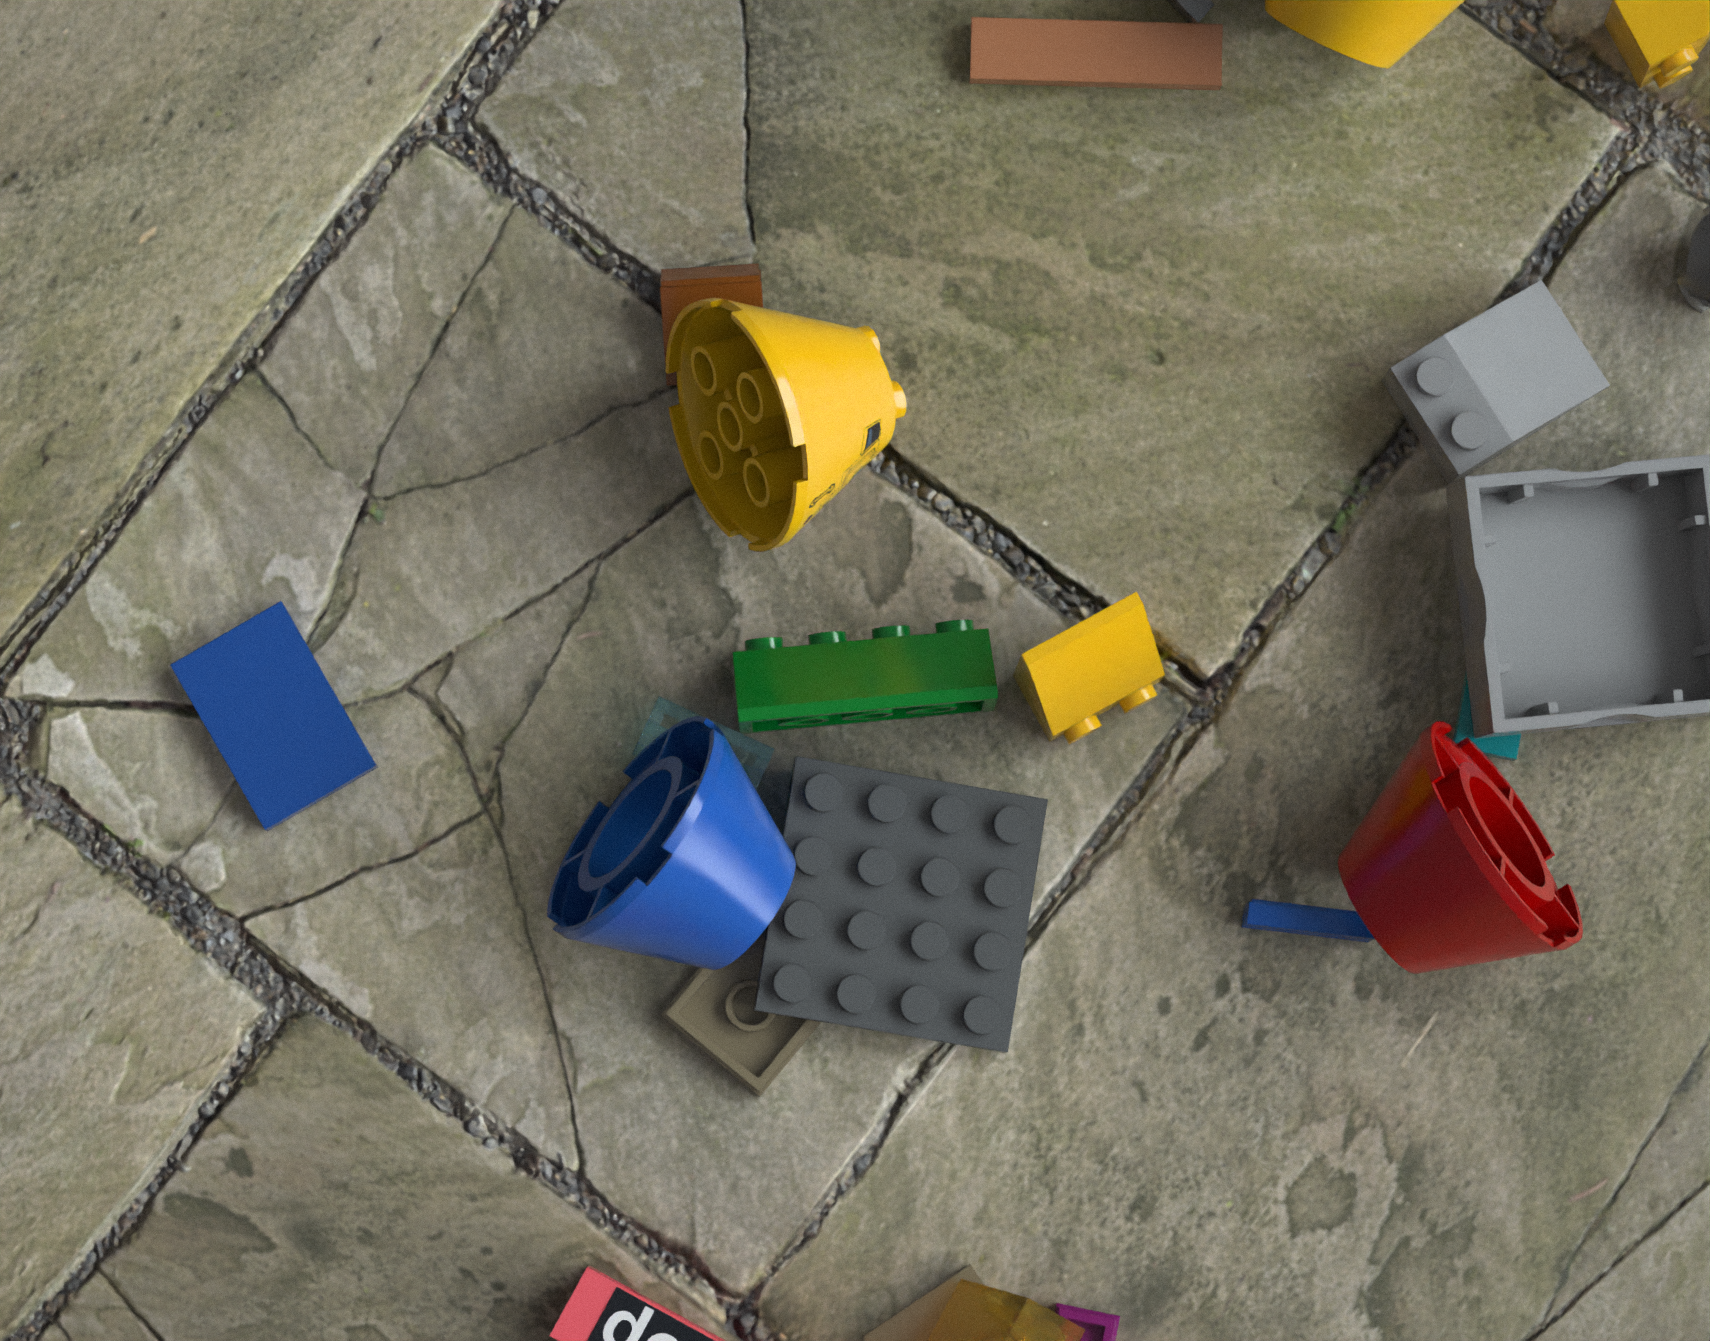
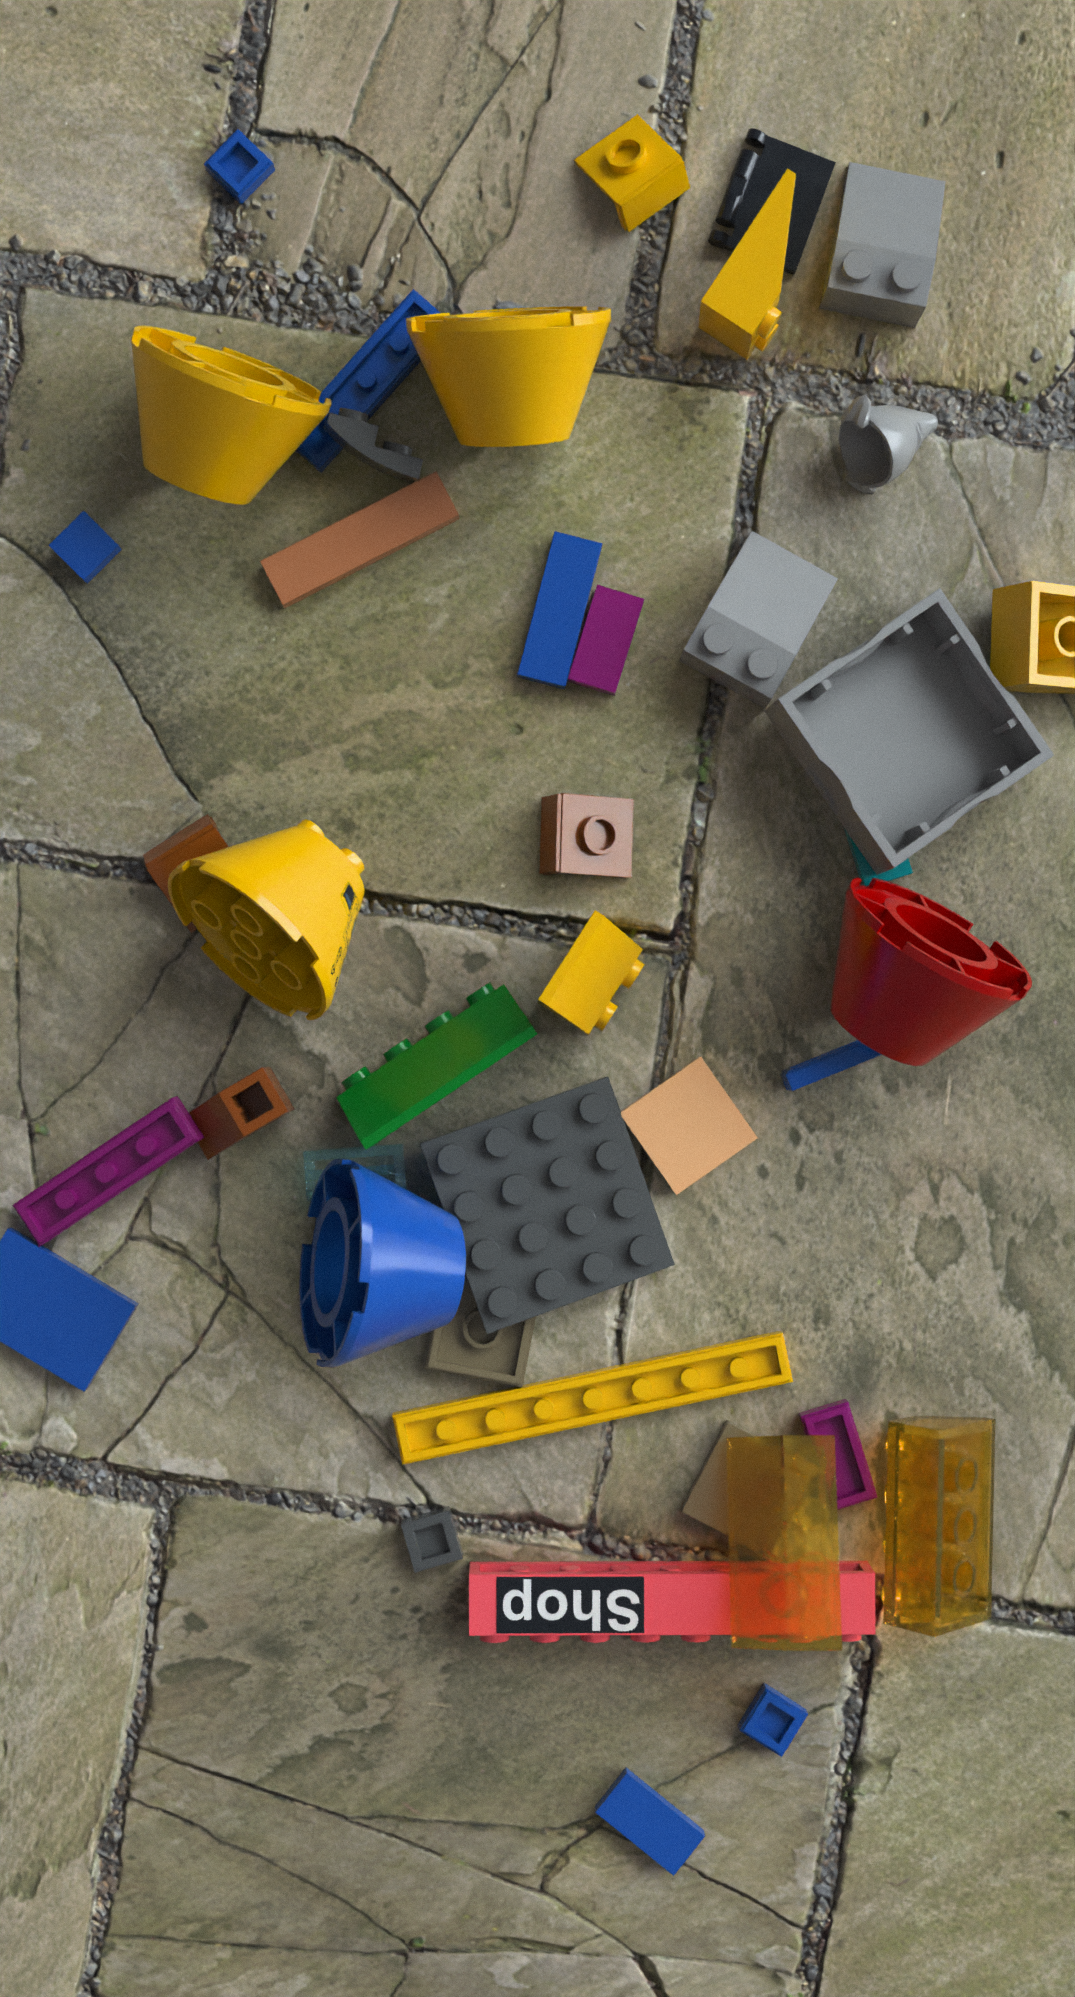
camera: 30 degrees left, 5 degrees up
none -> magenta tile [13,1096,205,1247]
none -> dark orange slope [189,1067,295,1160]
none -> yellow tile [392,1331,793,1465]
none -> dark grey tile [401,1506,463,1573]
none -> blue tile [517,531,603,690]
none -> piece [539,793,634,878]
none -> magenta tile [568,584,644,696]
none -> light nougat tile [621,1056,758,1195]

